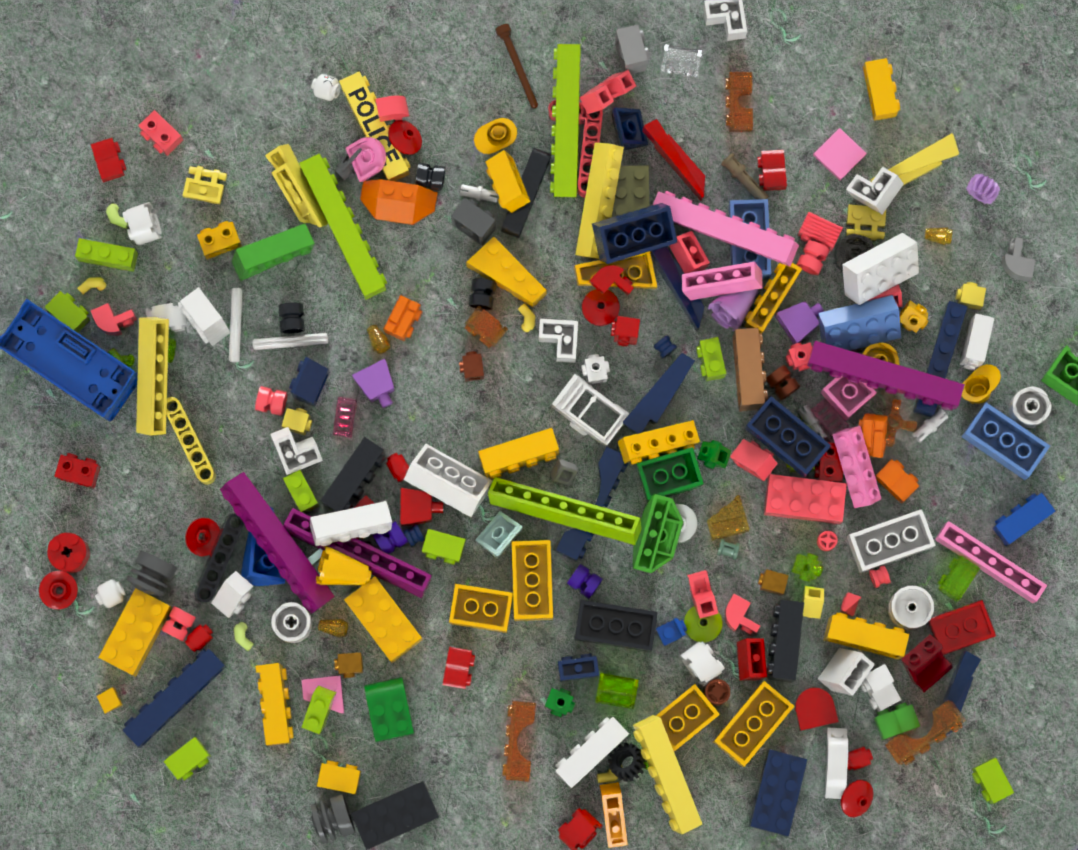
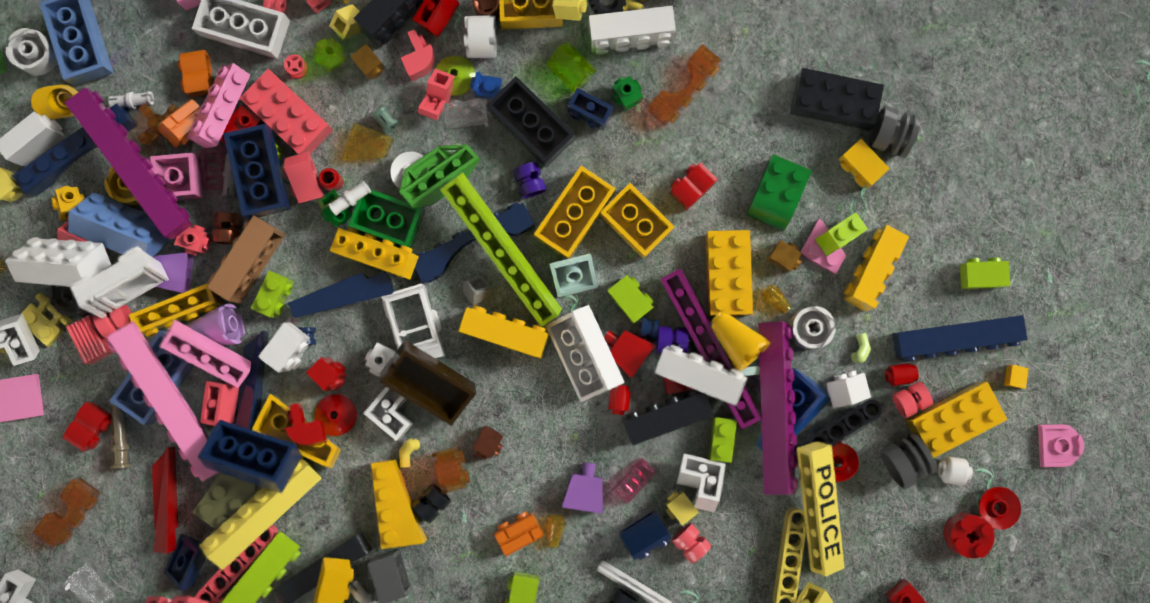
camera: 140 degrees left, 5 degrees up
none -> white piece [70,247,169,319]
none -> white brick [258,323,310,373]
none -> red brick [318,168,343,192]
none -> white pin [328,181,371,216]
none -> dark brown piece [380,340,476,426]
none -> clear brick [444,99,489,130]
none -> light yellow brick [797,442,844,576]
none -> bright pink tile [1038,424,1084,467]

